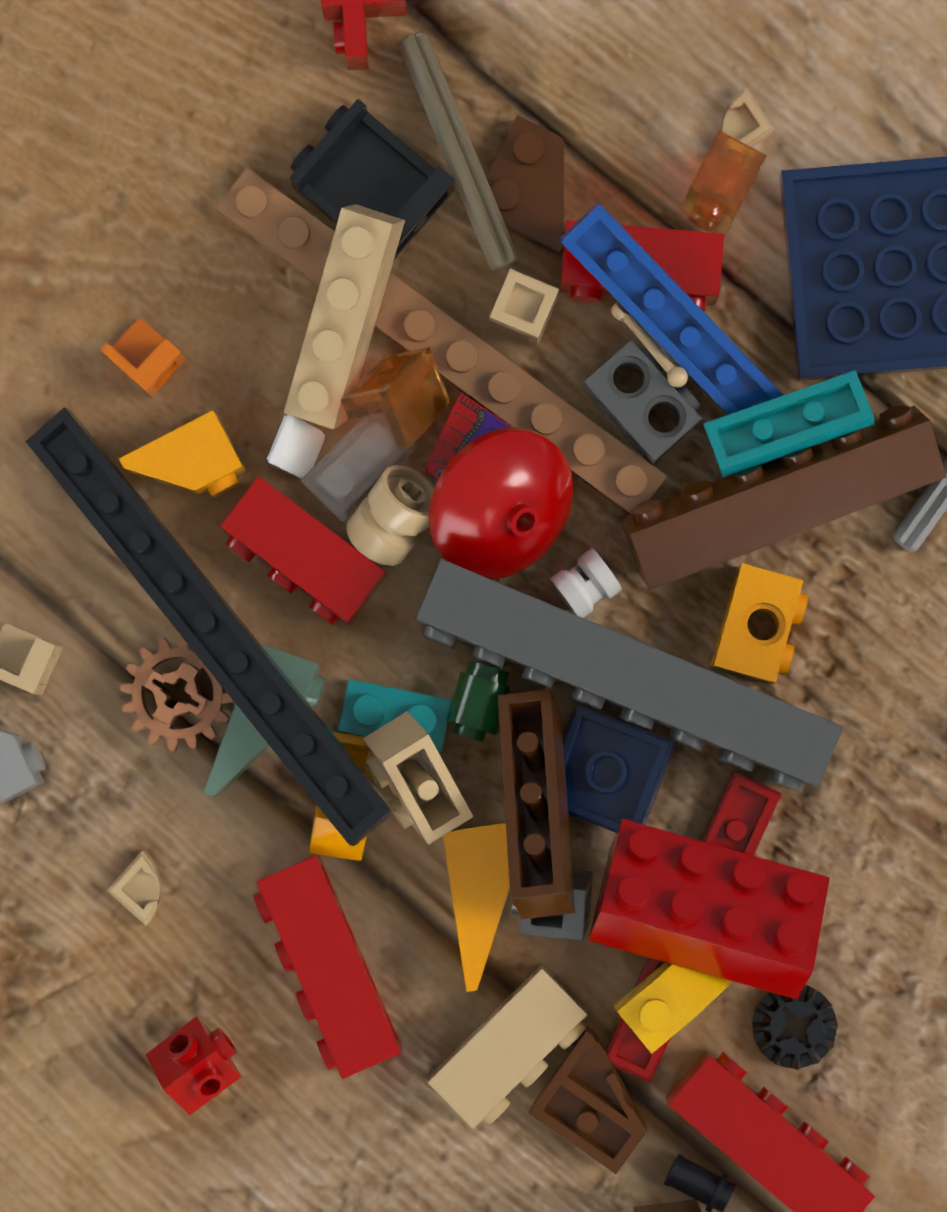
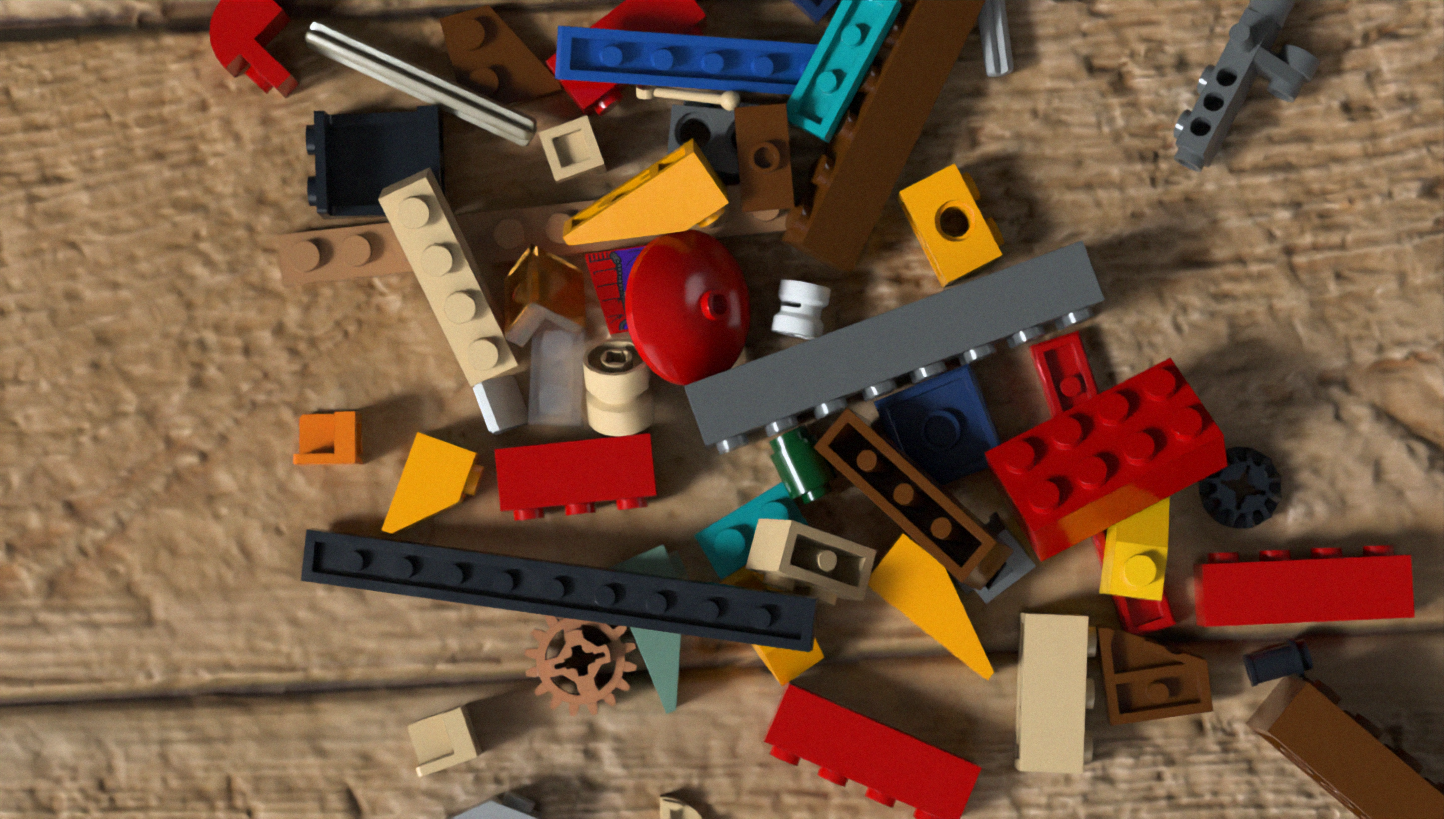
camera: 50 degrees left, 0 degrees up
none -> light orange slope [563,138,729,246]
none -> reddish brown plate [734,103,795,212]

